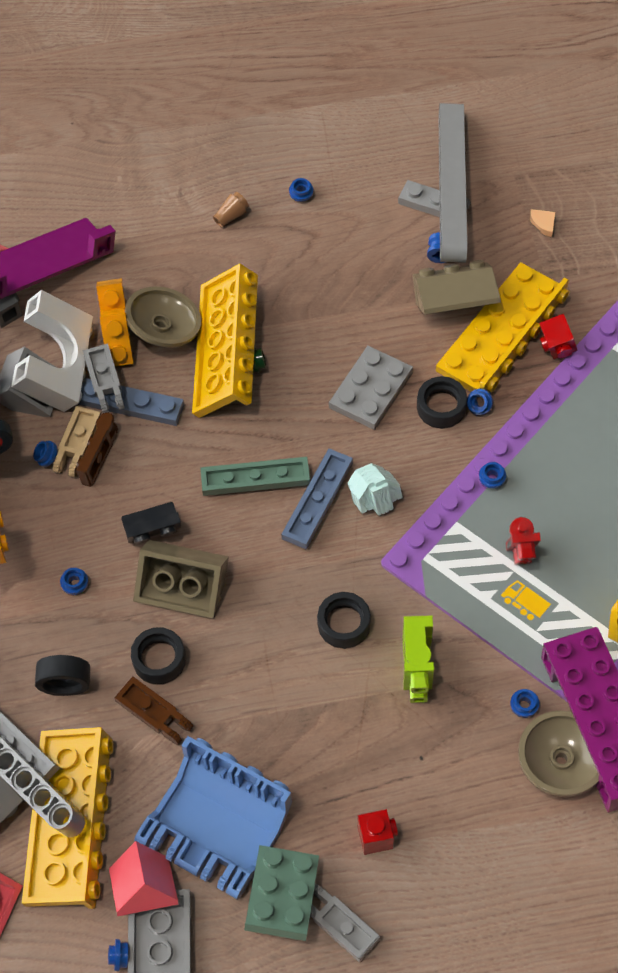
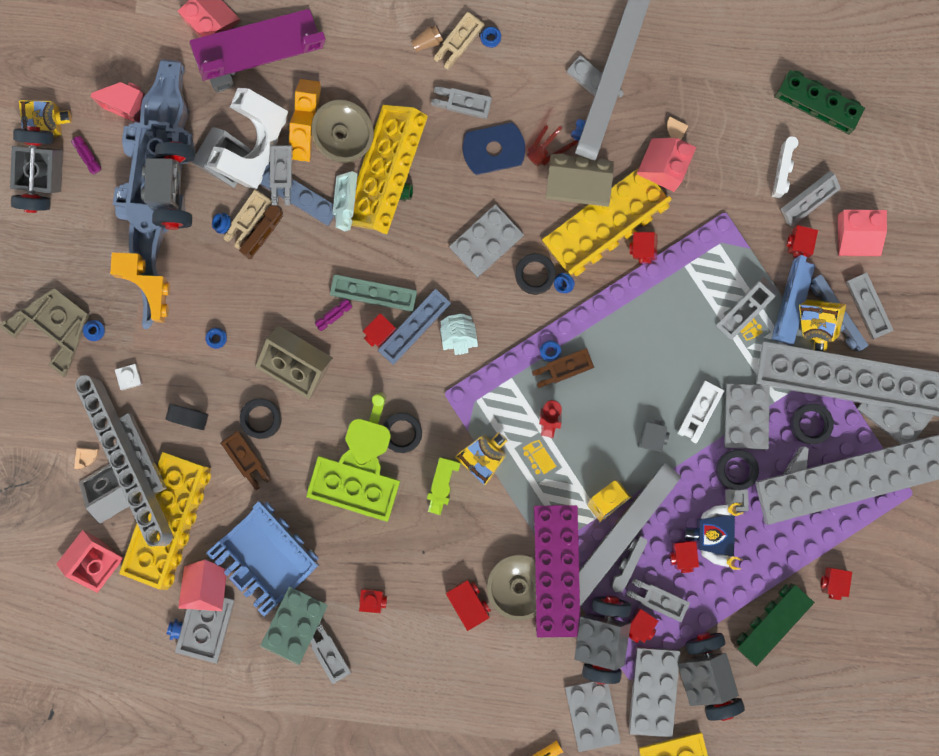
camera: 15 degrees right, 25 degrees up
black bracket [121,502,181,544] -> none
blue plate [510,689,540,718] -> none
none -> lime plate [306,392,401,522]
none -> magenta axle [315,299,352,331]
none -> light aqua hinge [332,171,357,231]
none -> red brick [362,313,396,348]
none -> light grey hinge [431,86,492,119]
none -> tan hinge [434,12,485,70]
none -> red brick [445,579,491,631]
none -> torso [455,432,508,485]
none -> dark blue piece [463,123,525,175]
none -> clear red plant [526,125,578,167]
none -> reddish brown hinge [532,348,595,388]
none -> coral slope [637,138,696,192]

